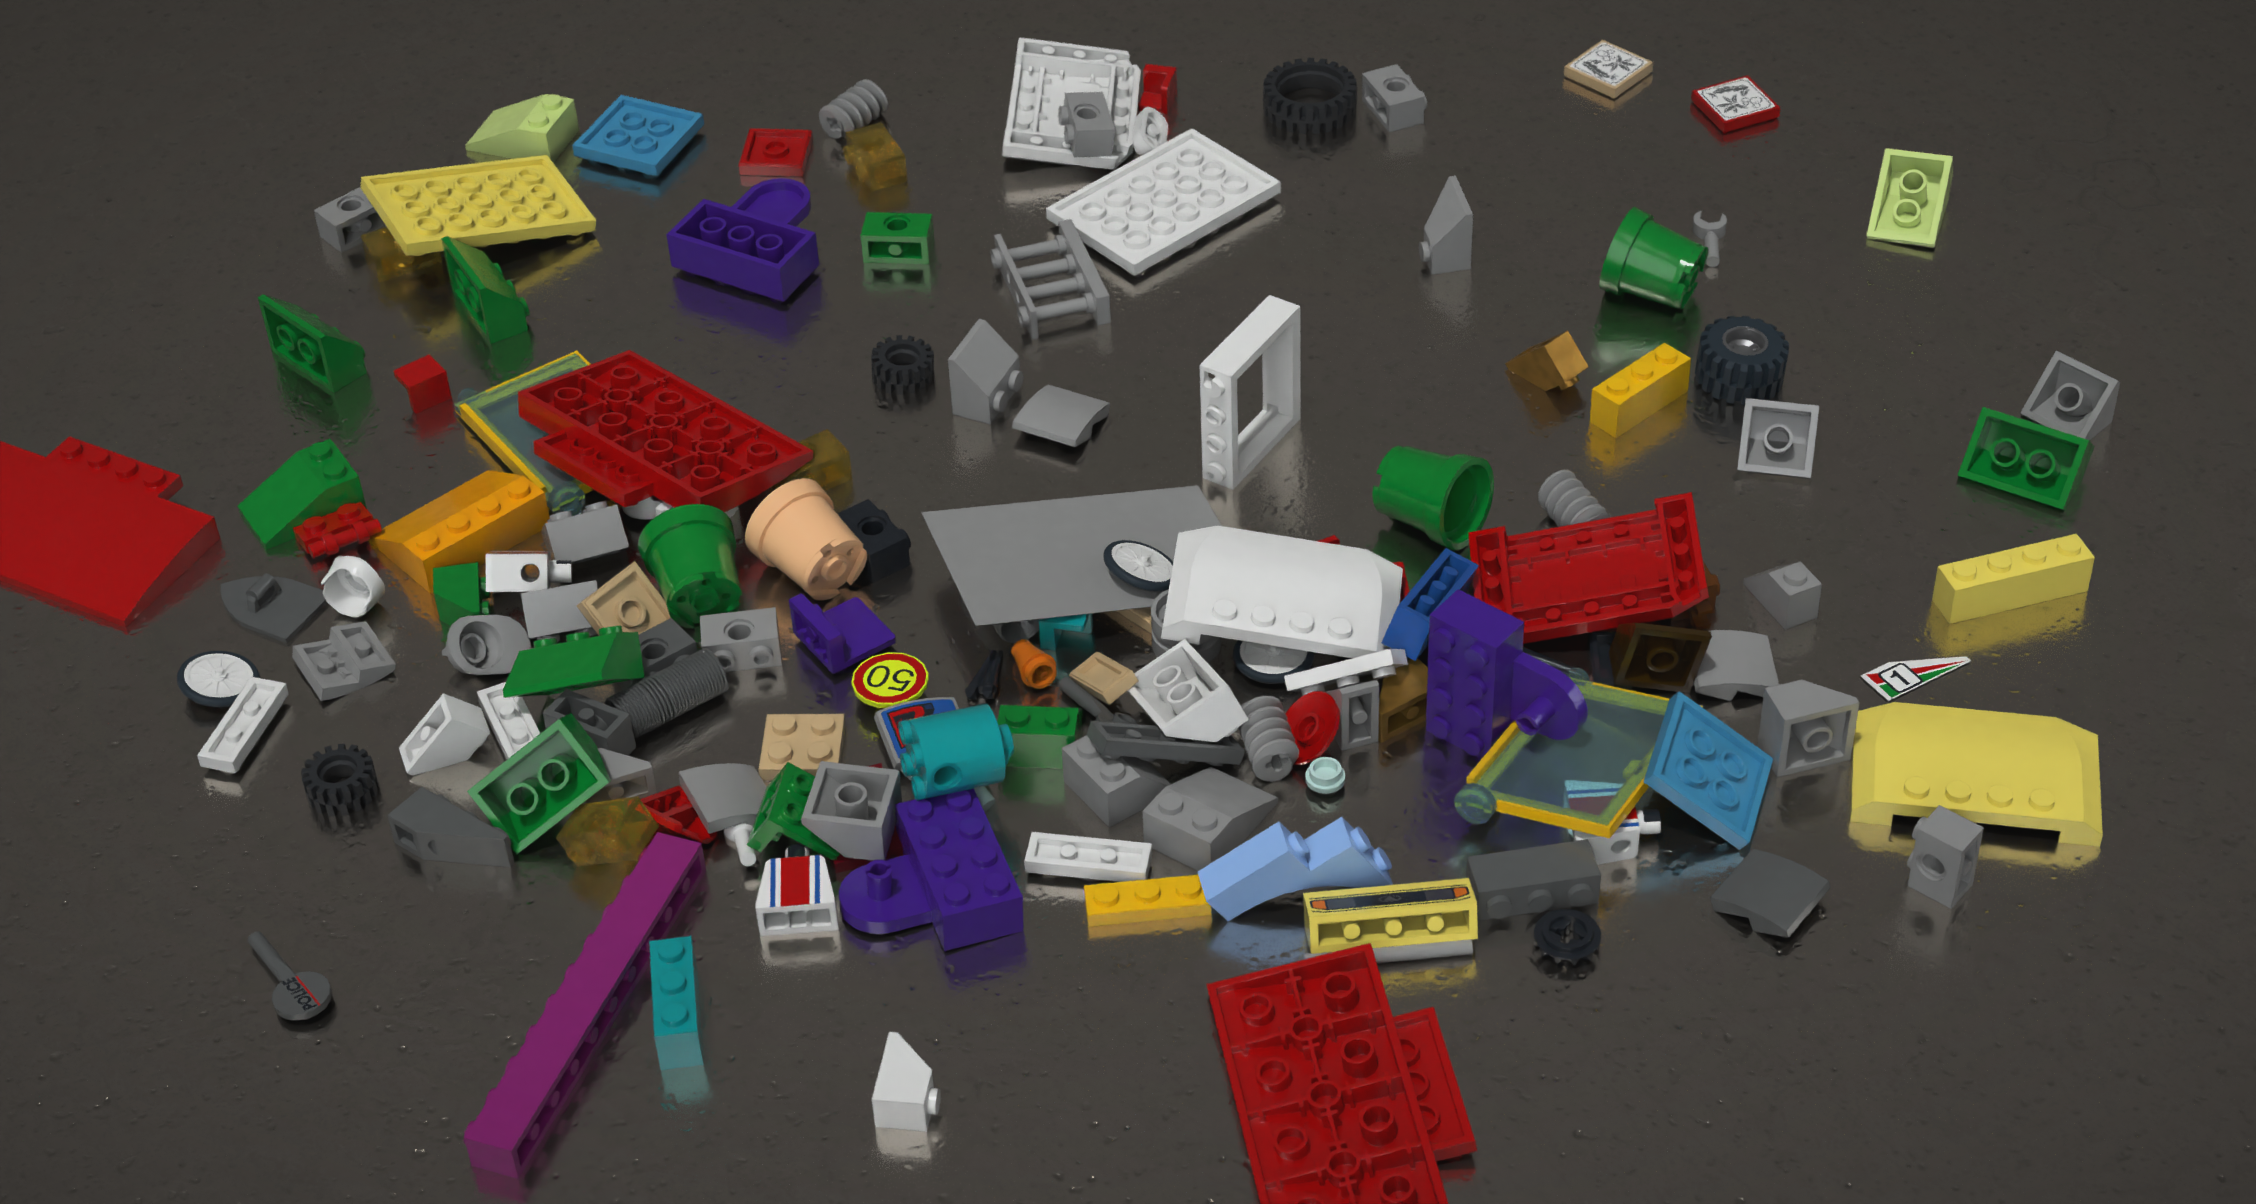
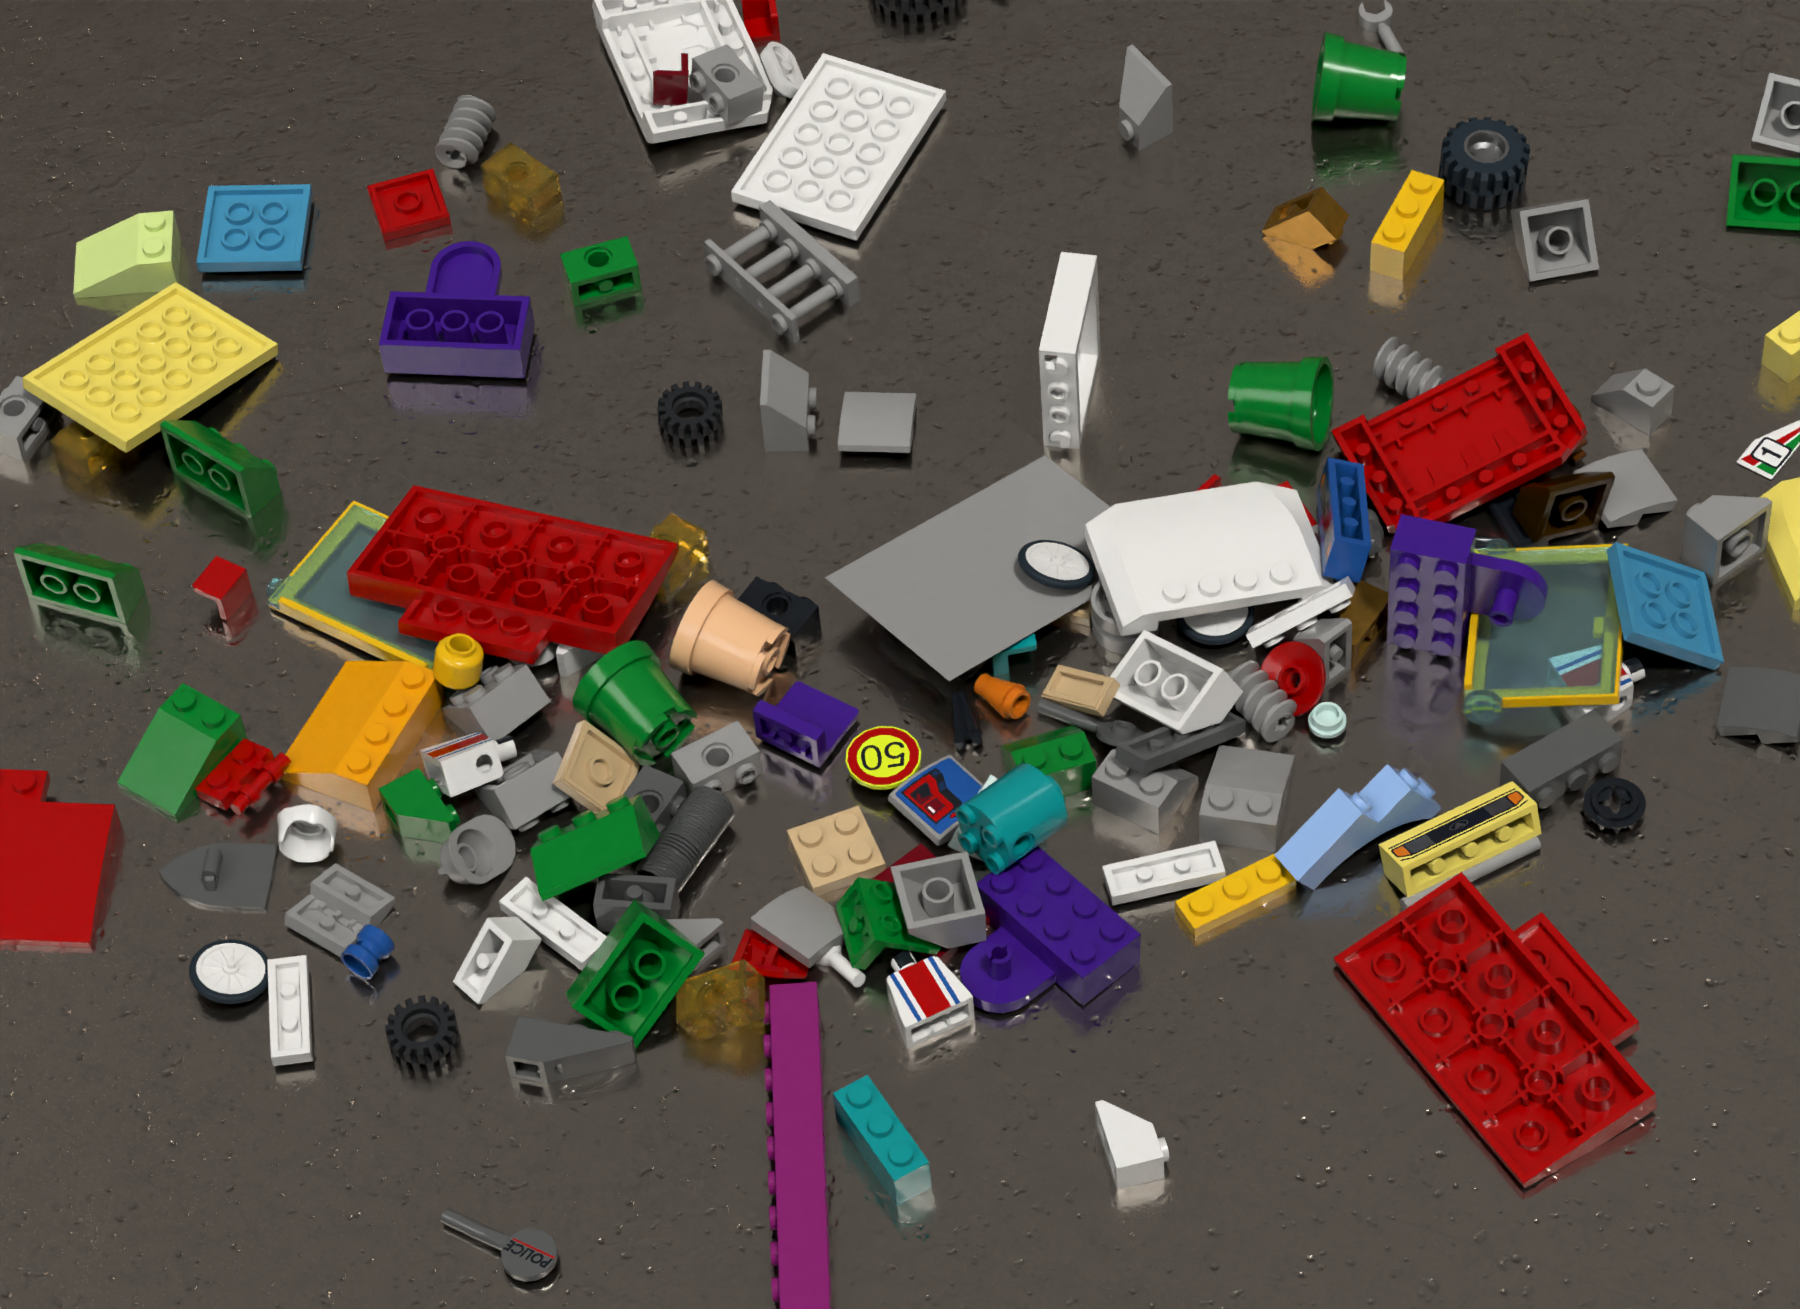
camera: 20 degrees left, 10 degrees up
none -> blue wheel [341,924,395,980]
none -> yellow head [433,633,484,690]
none -> dark red panel [653,53,689,105]

